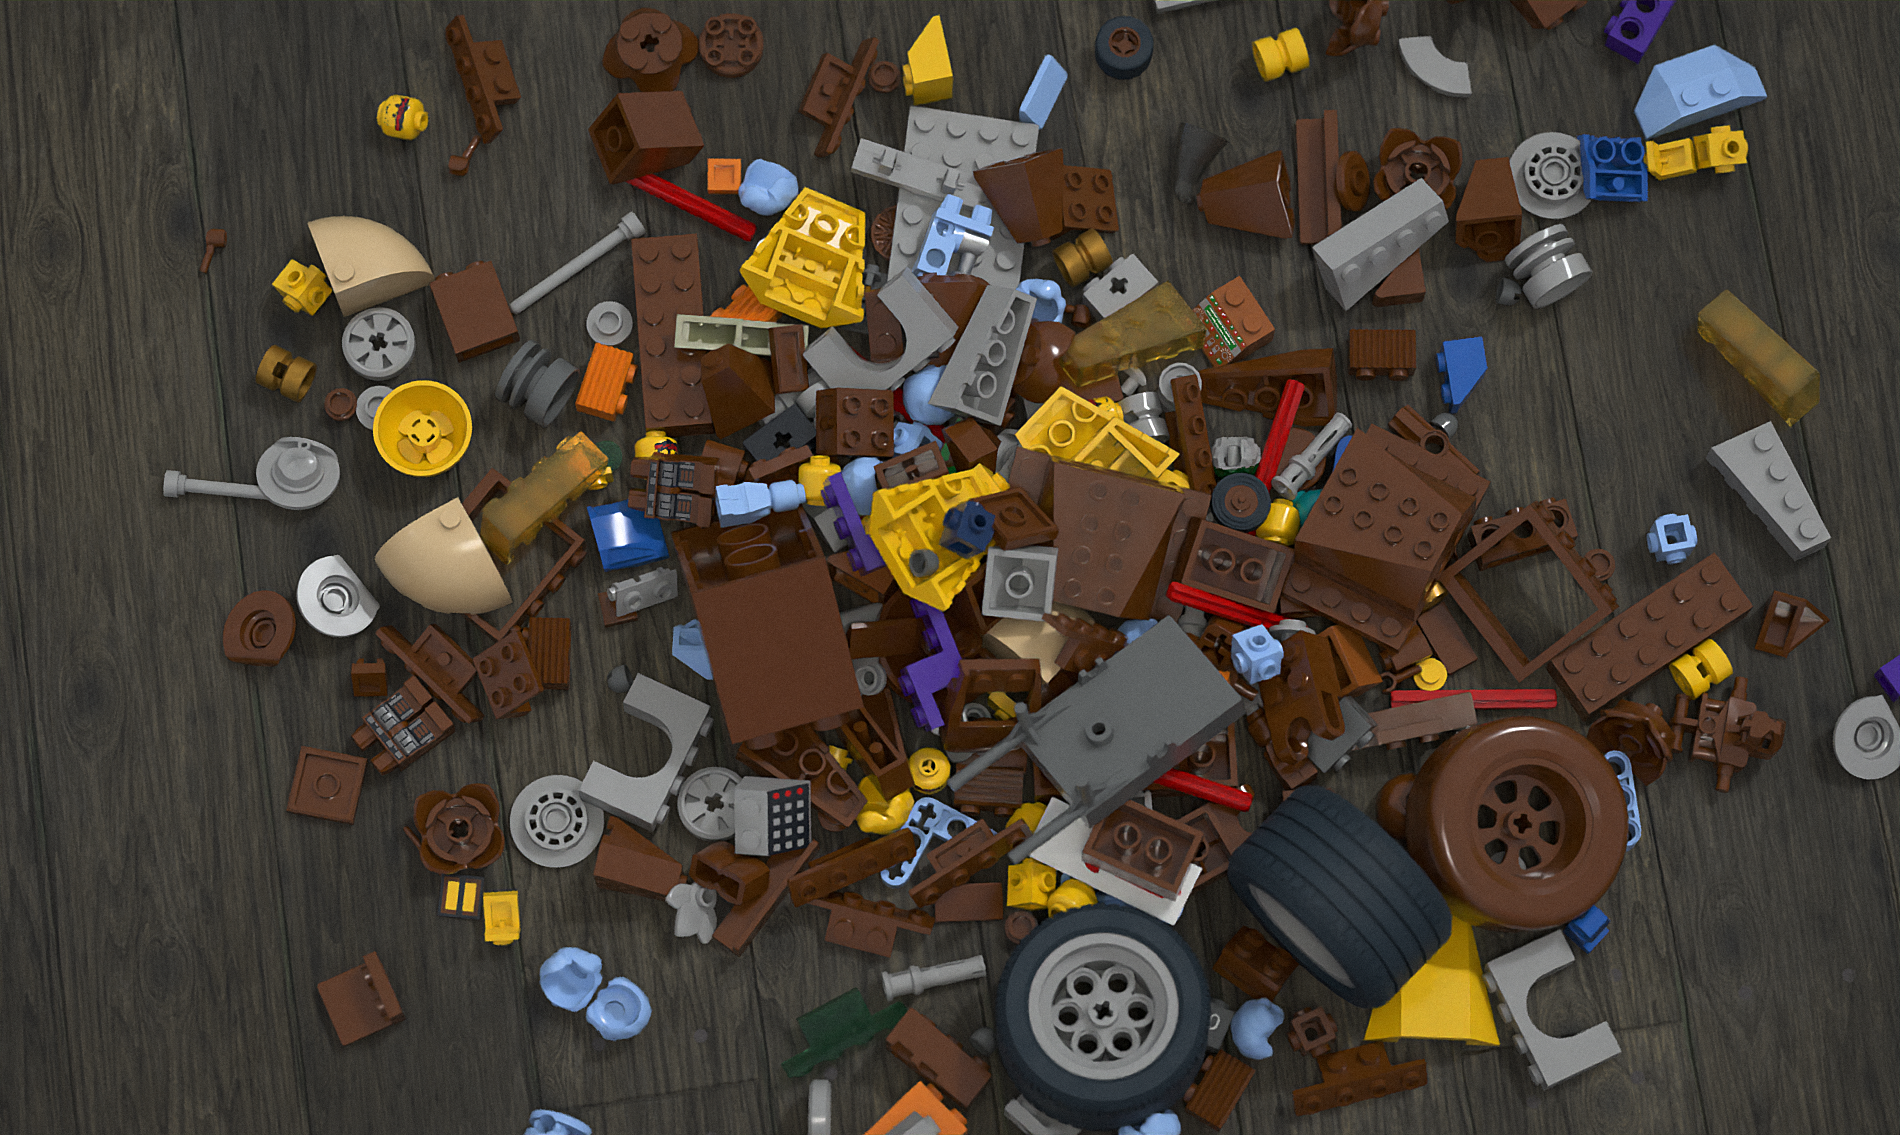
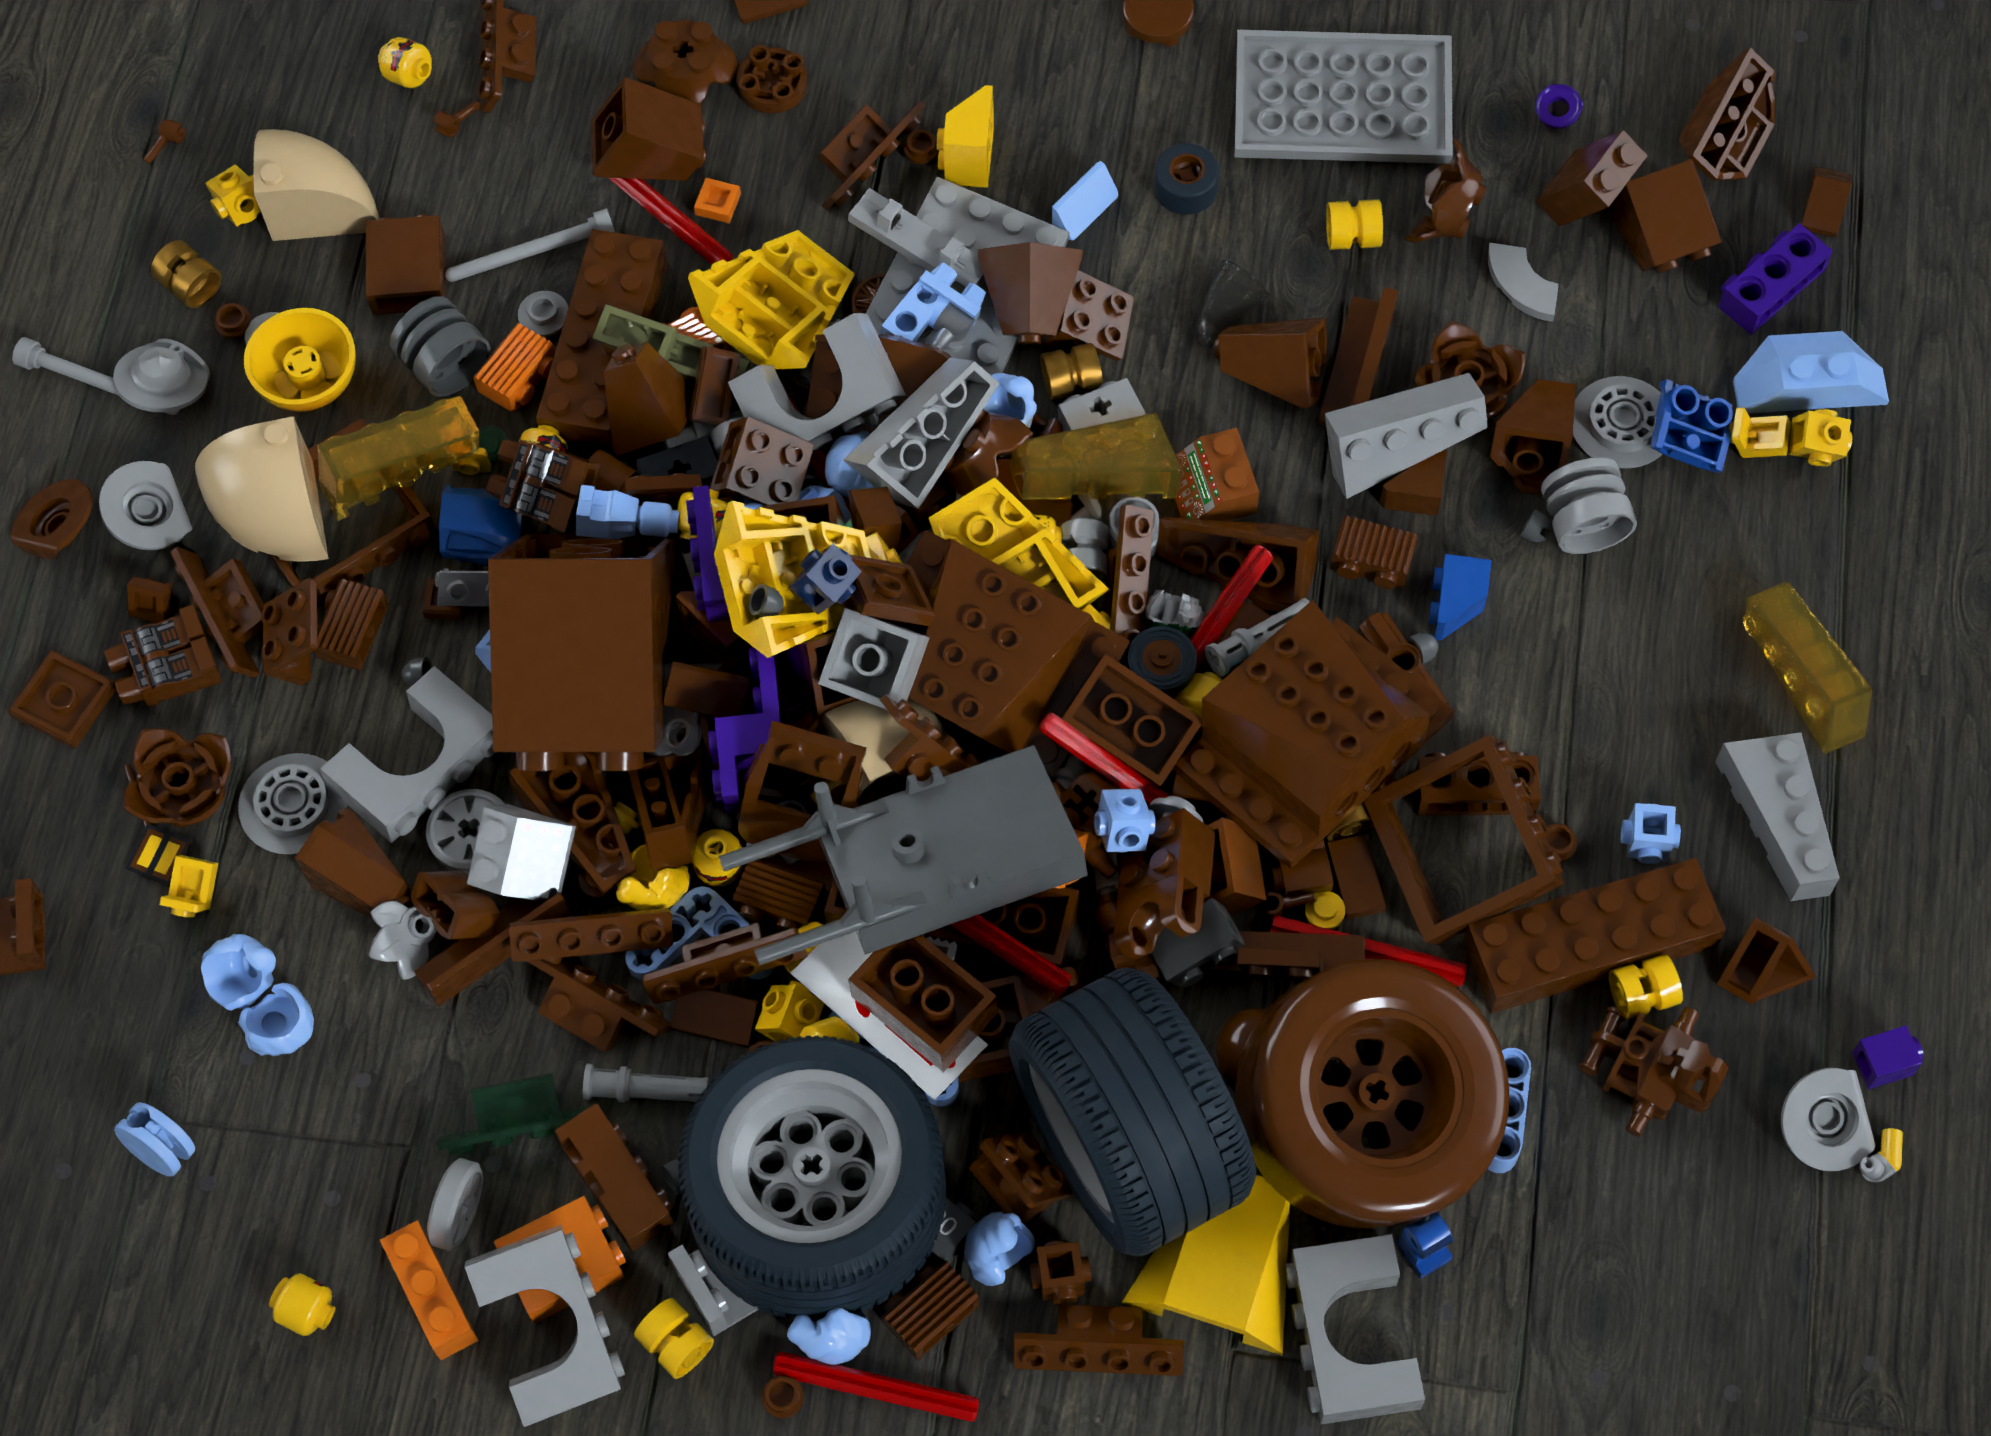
camera: 20 degrees right, 10 degrees down
light grey wheel [342,307,416,381] -> none
light blue hair [738,159,798,216] -> none
reddish brown wheel [1336,151,1370,212] -> none
reddish brown brick [1586,699,1676,786] -> none

